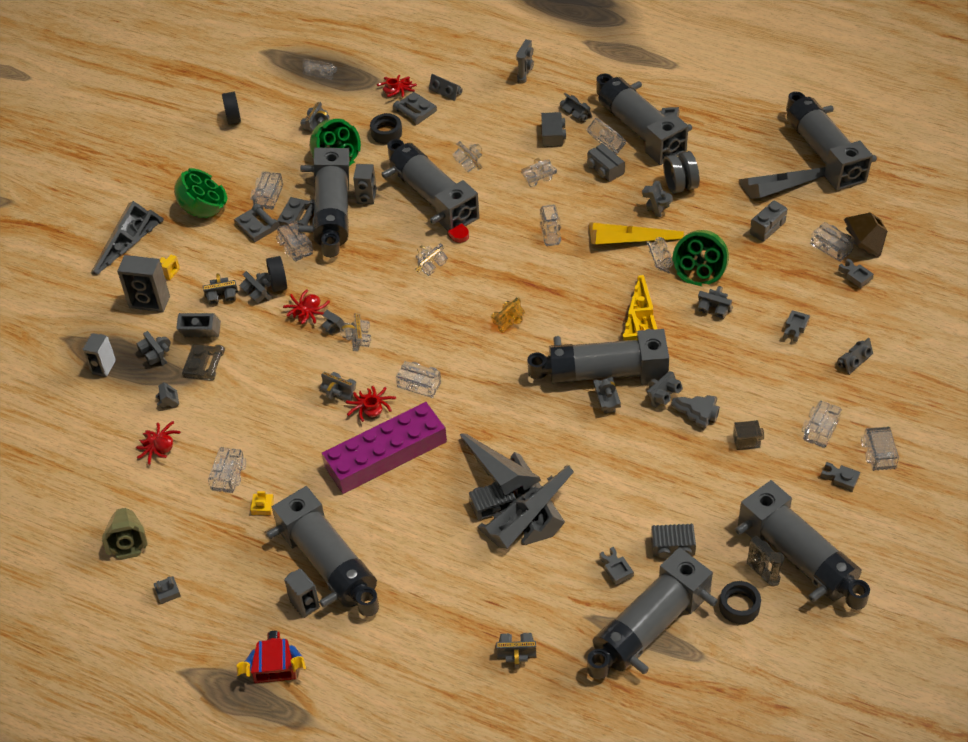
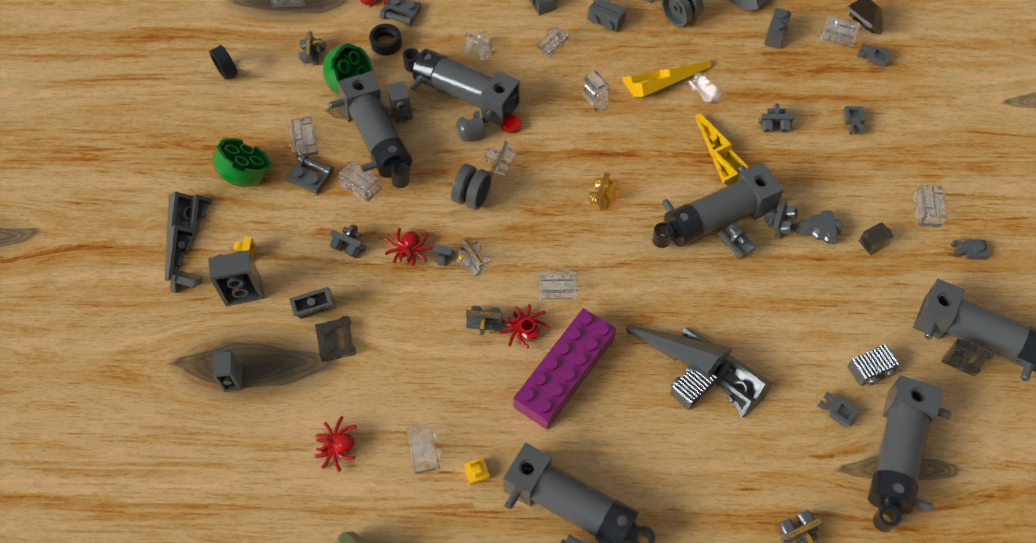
camera: 25 degrees left, 10 degrees up
dark grey hips [136,331,171,366] -> none
dark grey tile [156,382,179,408] -> none
dark grey hips [203,273,238,304] -> none
black tyre [266,256,288,292] -> none
dark grey plate [277,197,314,230] -> none
dark grey wedge [477,465,574,549] -> none
dark grey hips [642,181,673,217] -> none
green cylinder [672,230,729,286] -> none
black tyre [719,581,761,624] -> none
dark grey hinge [837,338,873,374] -> none
clear brick [861,426,899,471] -> none
none -> dark grey tile [170,270,203,293]
none -> dark grey wheel [451,163,492,210]
none -> dark grey helmet [456,111,486,142]

